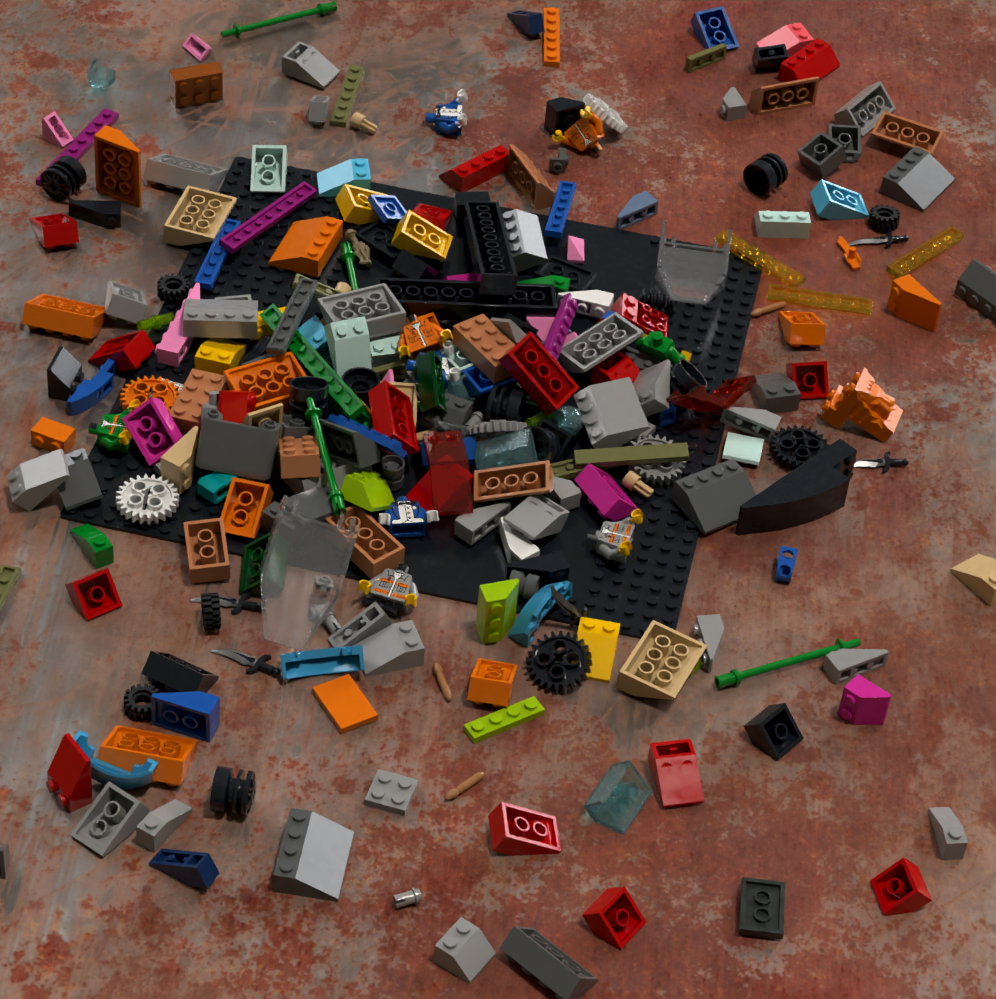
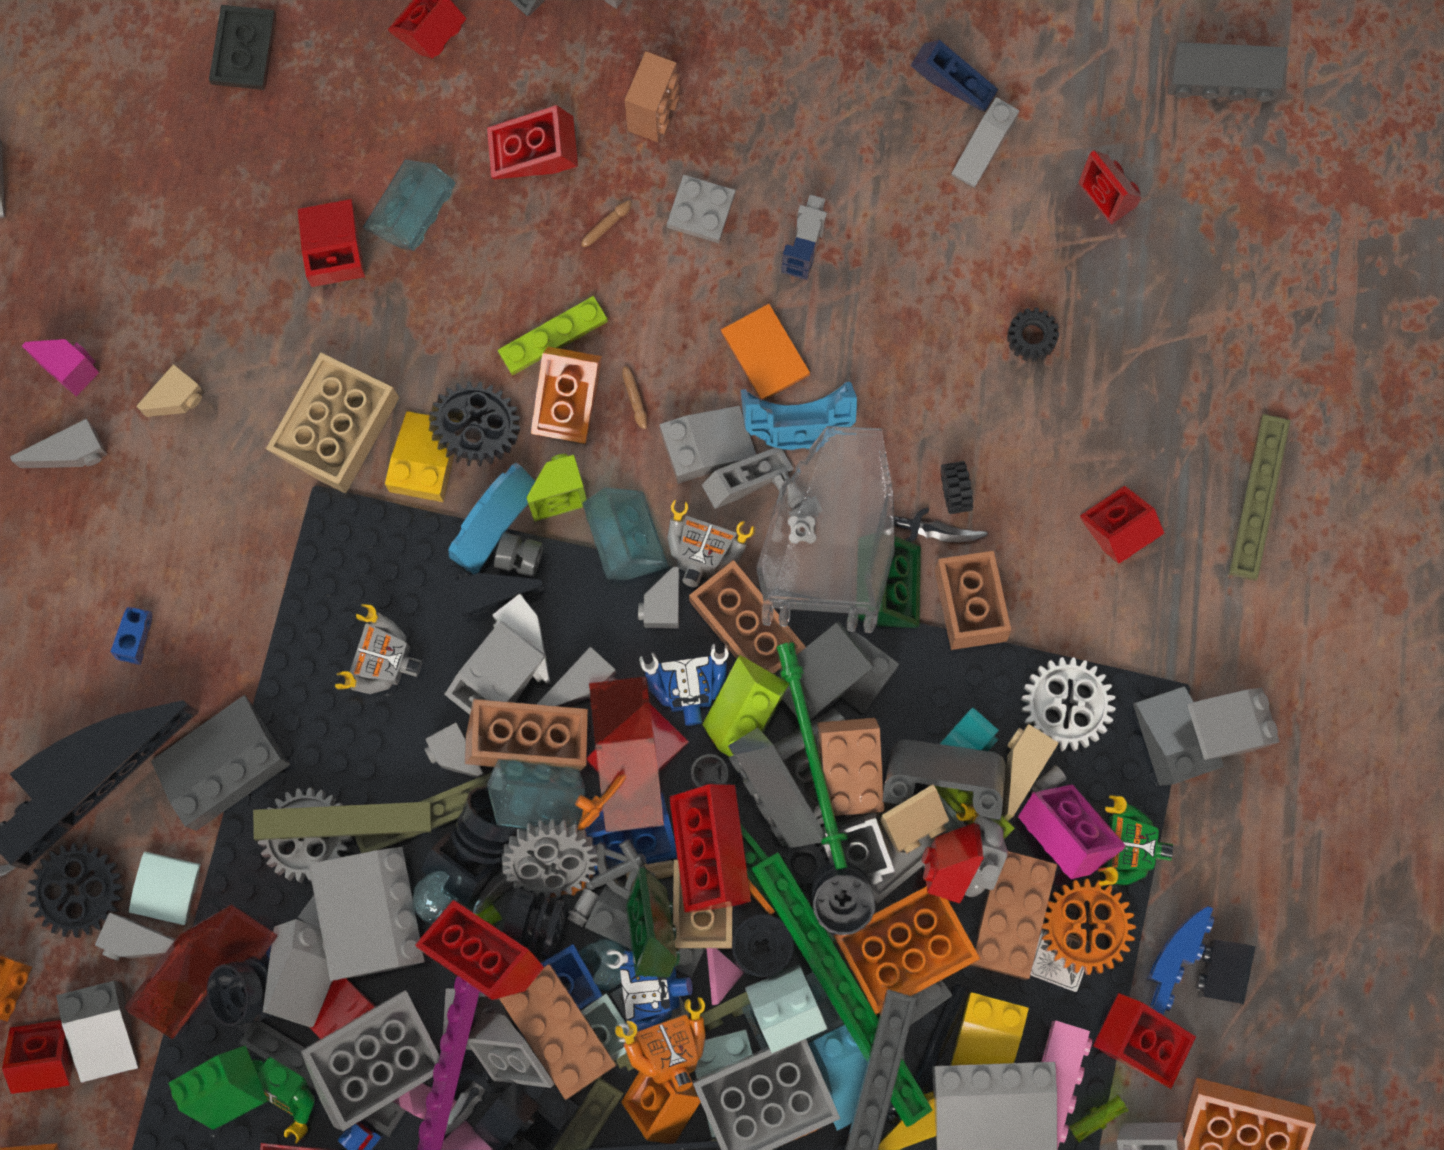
camera: 175 degrees left, 35 degrees up
orange brick [31,417,76,455] -> none
green slope [70,523,114,569] -> none
light grey slope [70,781,150,857] -> none
dark azure windscreen [73,731,159,789] -> none
orange slope [98,725,198,786] -> none
black slope [141,651,219,693] -> none
blue slope [151,691,220,743] -> none
black wheel [210,766,256,816] -> none
piece [211,649,280,676] -> none
orange slope [220,477,273,539] -> none
slope [273,808,354,902] -> none
blue plate [327,413,407,458] -> none
black piece [362,597,399,616] -> none
light grey pin [393,887,422,909] -> none
flat silver piece [550,585,588,627] -> none
dark pink slope [574,463,638,521] -> none
tan piece [622,470,654,498] -> none
light grey slope [692,614,724,673] -> none
green bar [714,638,861,689] -> none
black slope [743,703,804,760] -> none
red slope [870,857,932,916] -> none
none -> tan slope [136,364,204,417]
none -> green slope [169,1045,268,1130]
none -> orange piece [575,775,627,831]
none -> clear light blue slope [582,487,668,580]
none -> nougat brick [625,51,681,142]
none -> light grey slope [638,567,679,628]
none -> hips [781,195,827,280]

